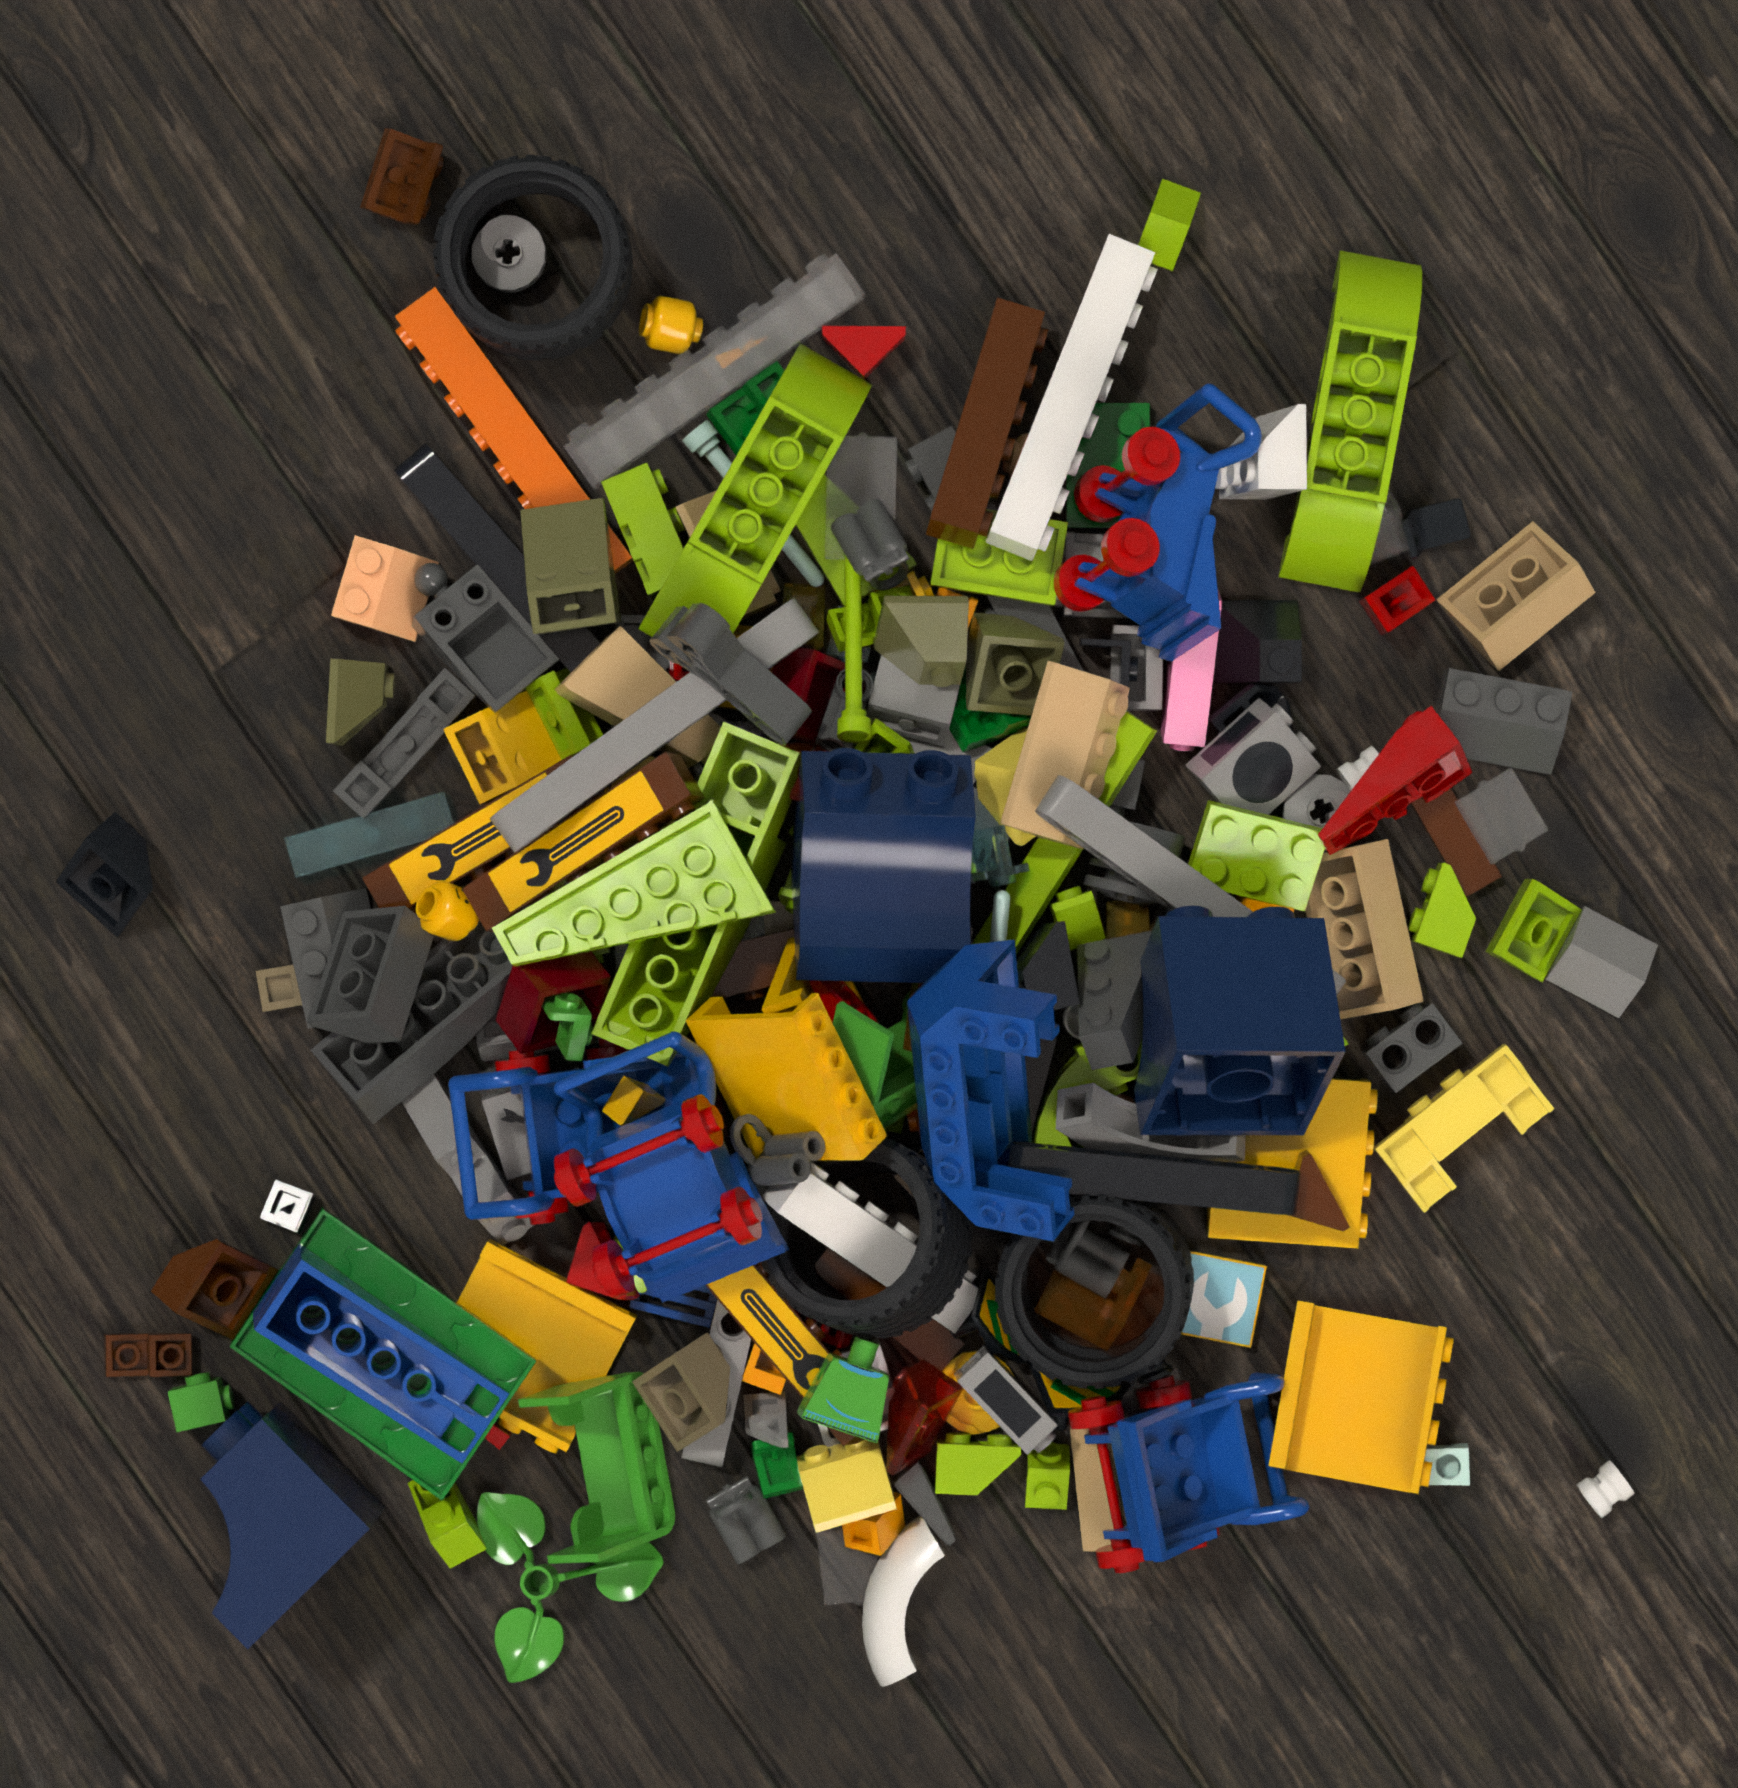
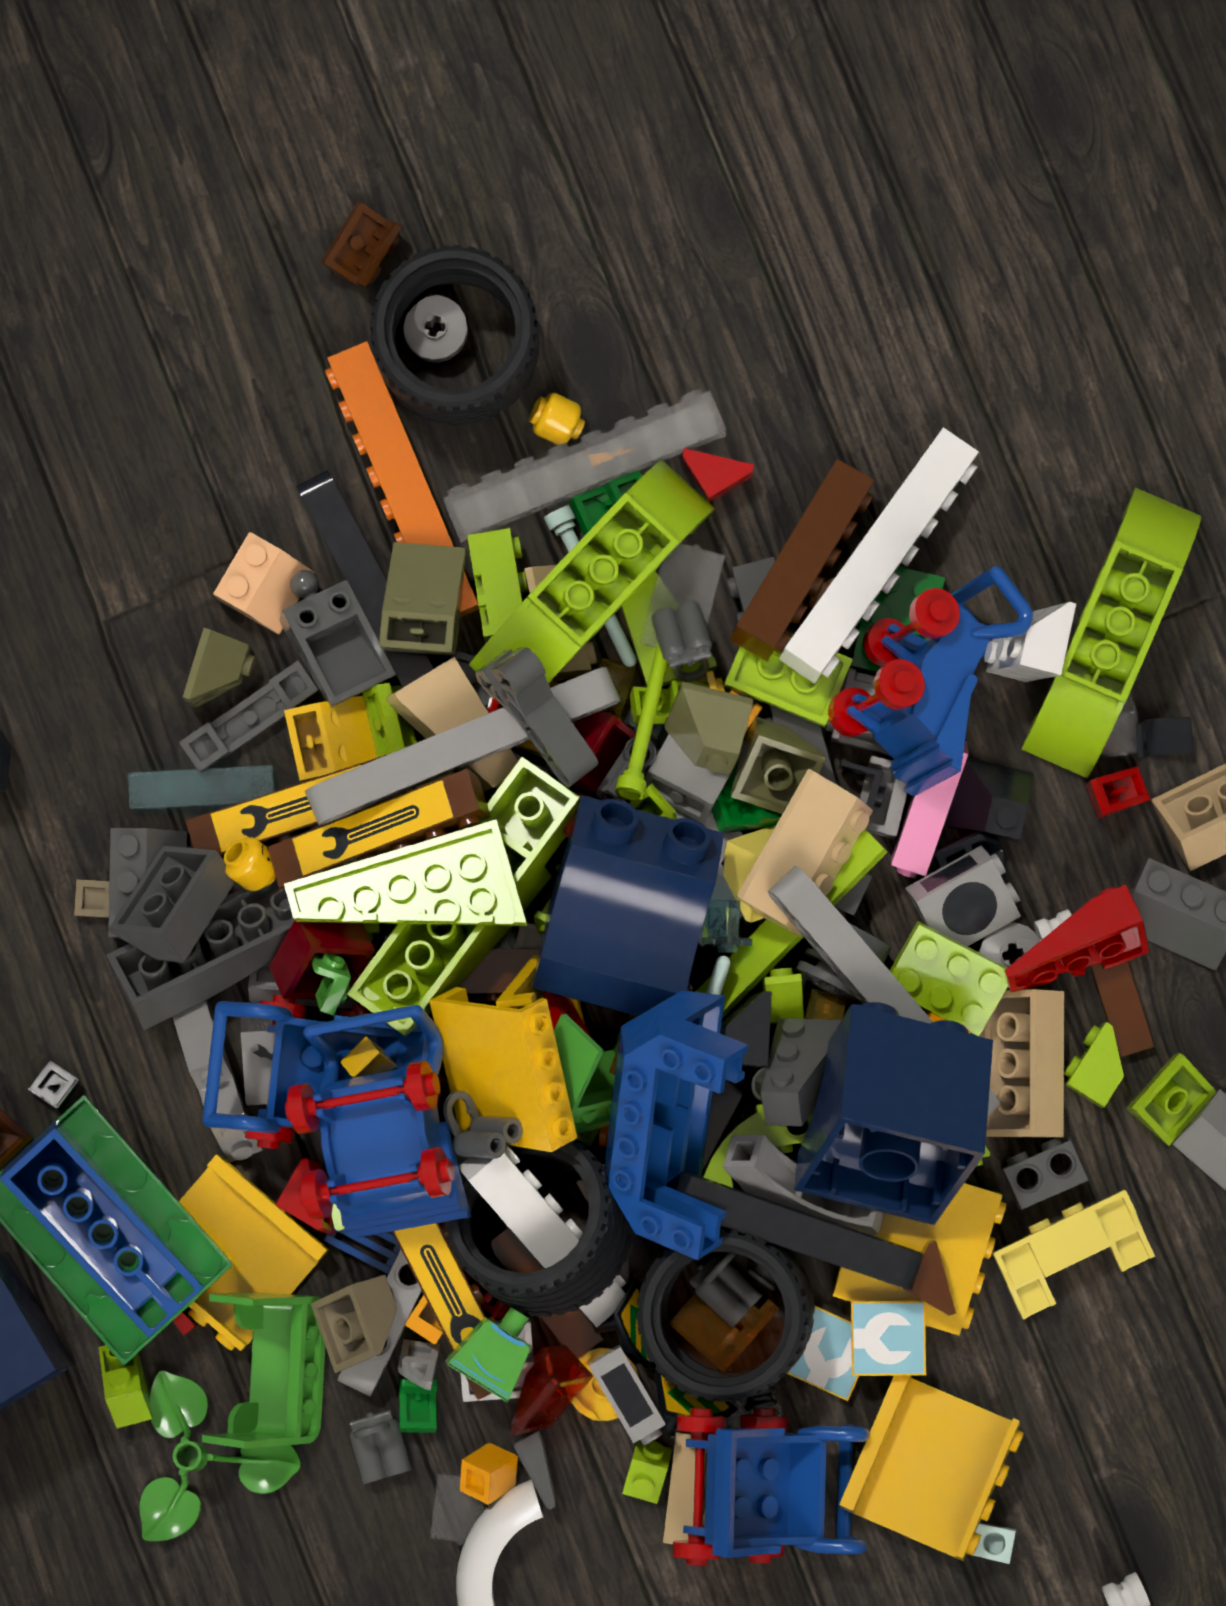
camera: 20 degrees right, 5 degrees down
light yellow slope [797,1436,897,1533] -> none
lime slope [935,1432,1021,1495] -> none
lime slope [1138,179,1201,272] -> none
clear piece [1454,768,1548,865] -> none
none -> medium azure tile [851,1301,926,1376]

